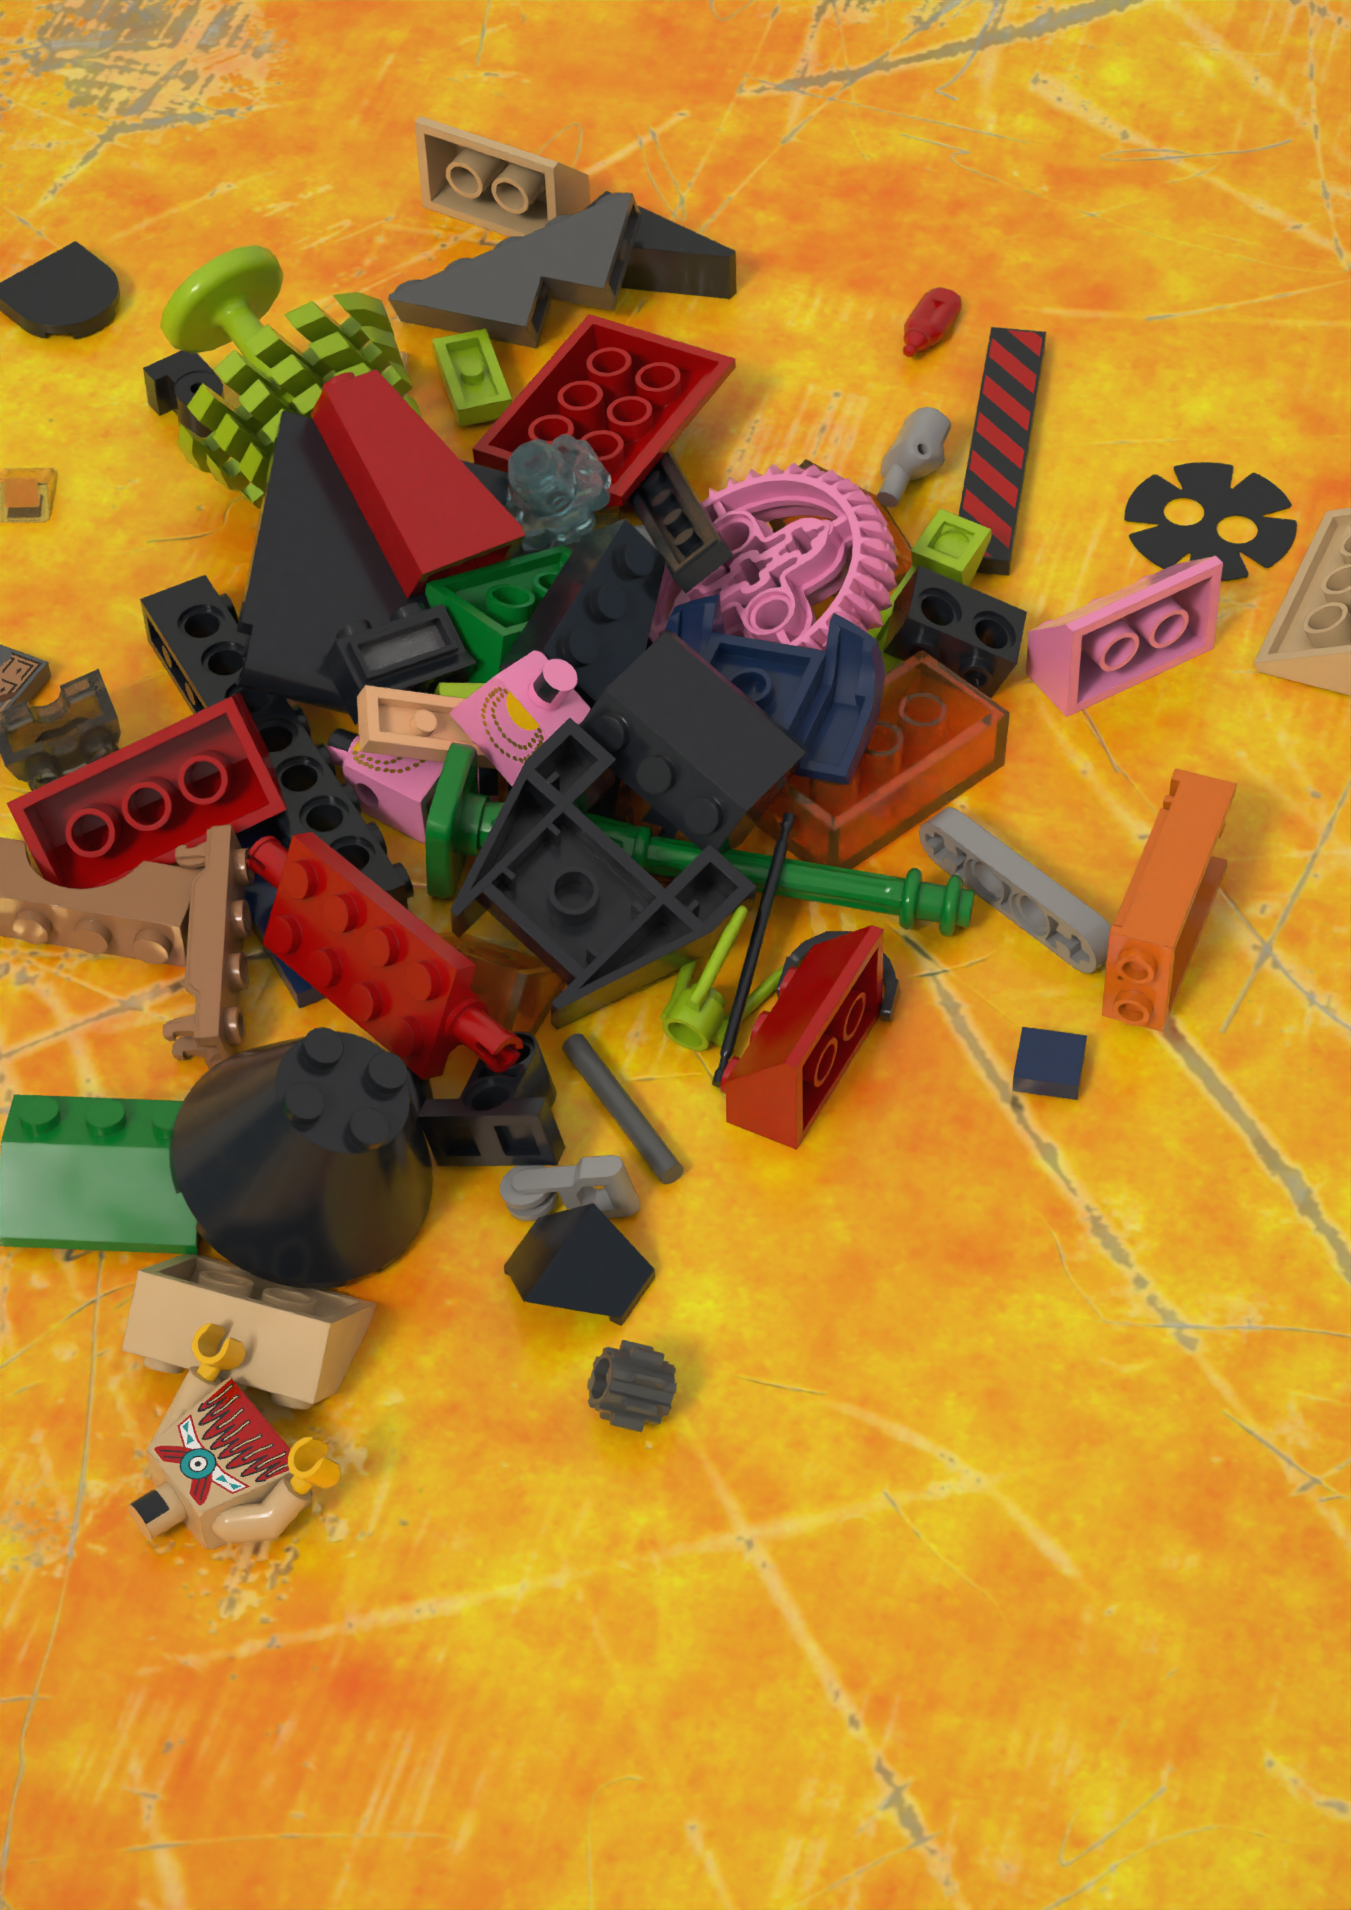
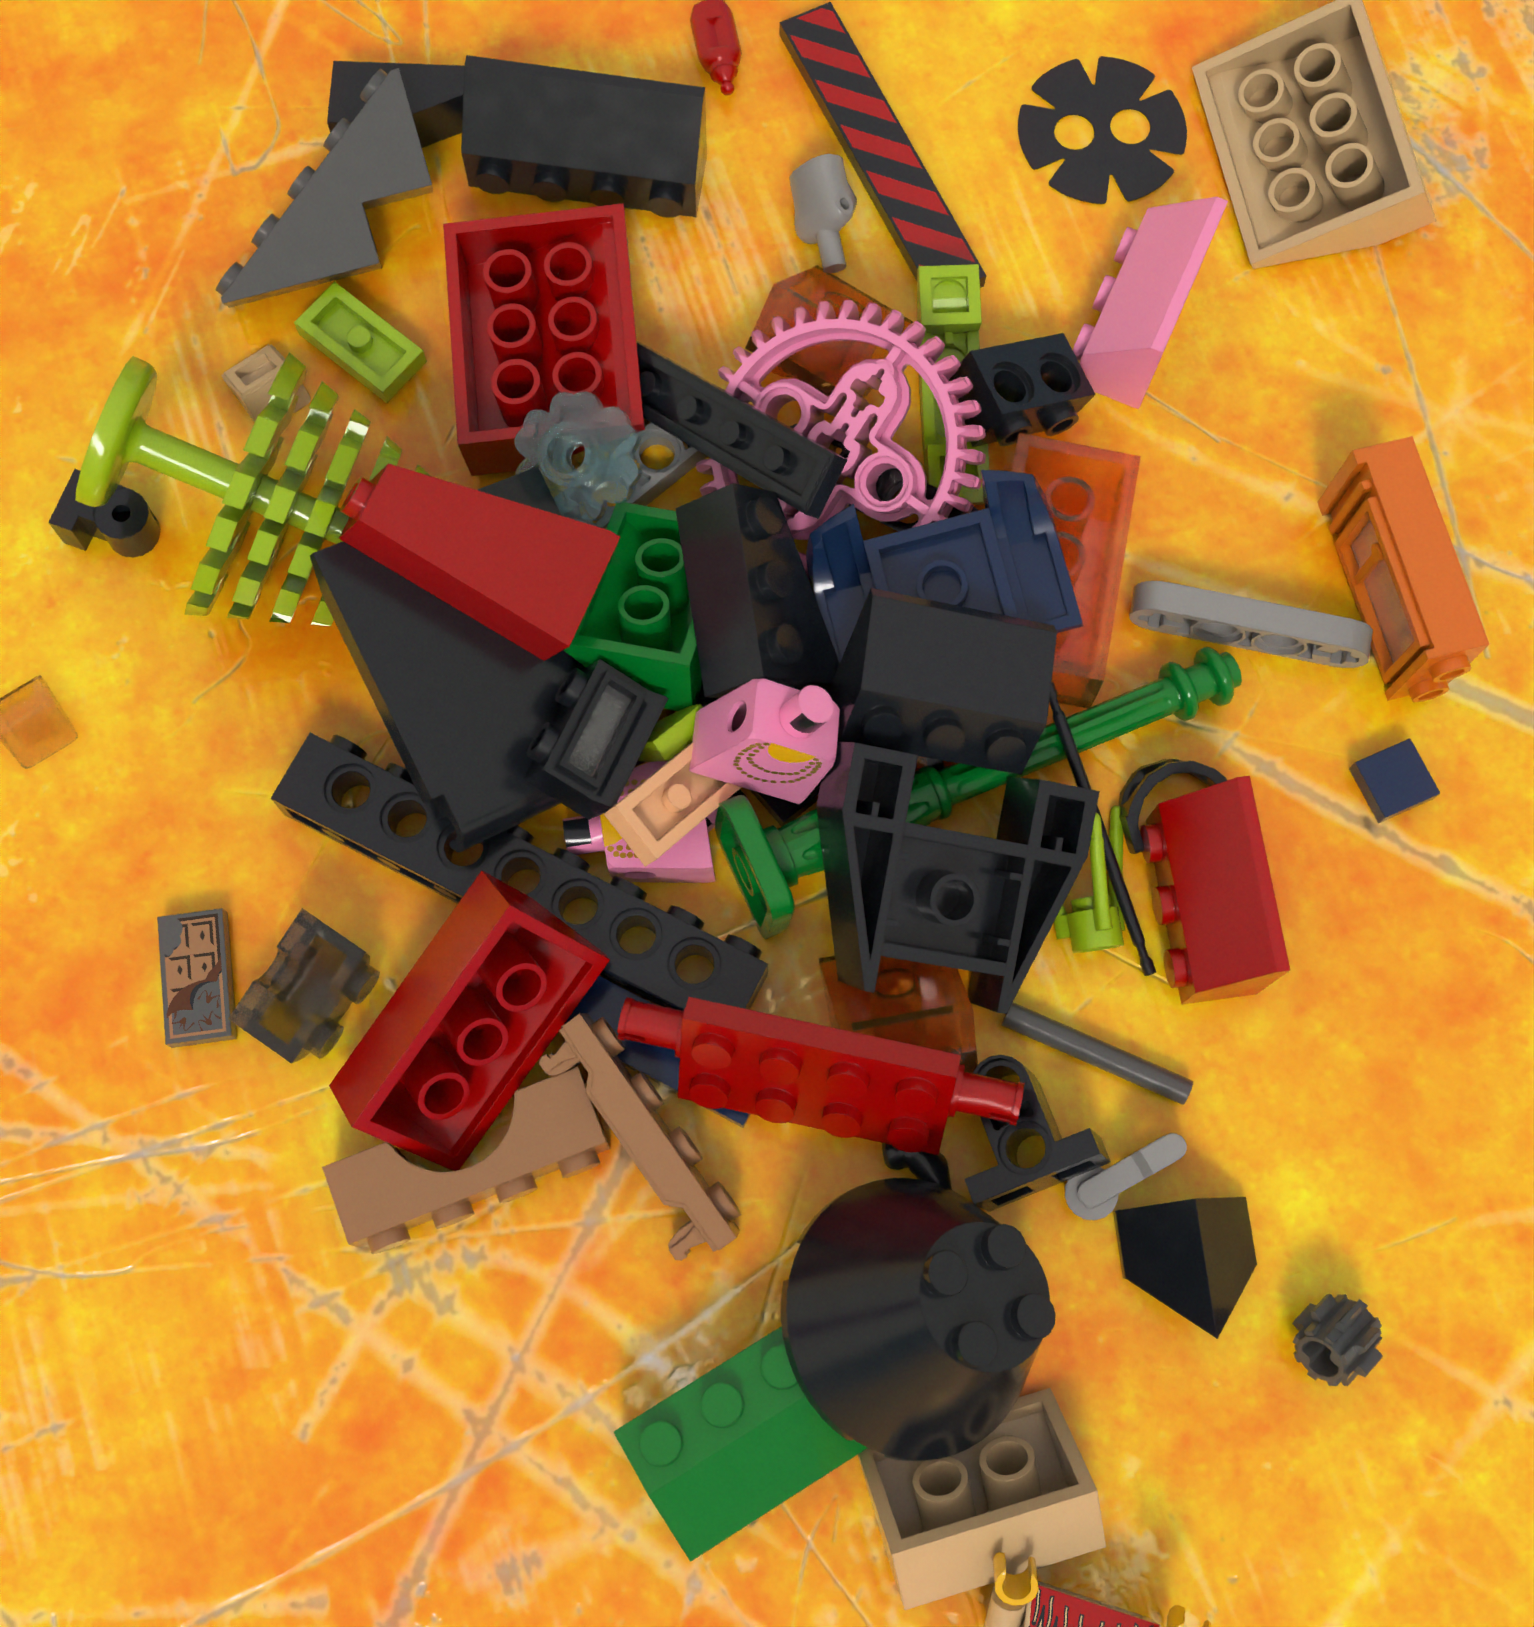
camera: 40 degrees left, 25 degrees up
tan slope [414,116,590,237] -> none
none -> black slope [461,55,707,218]

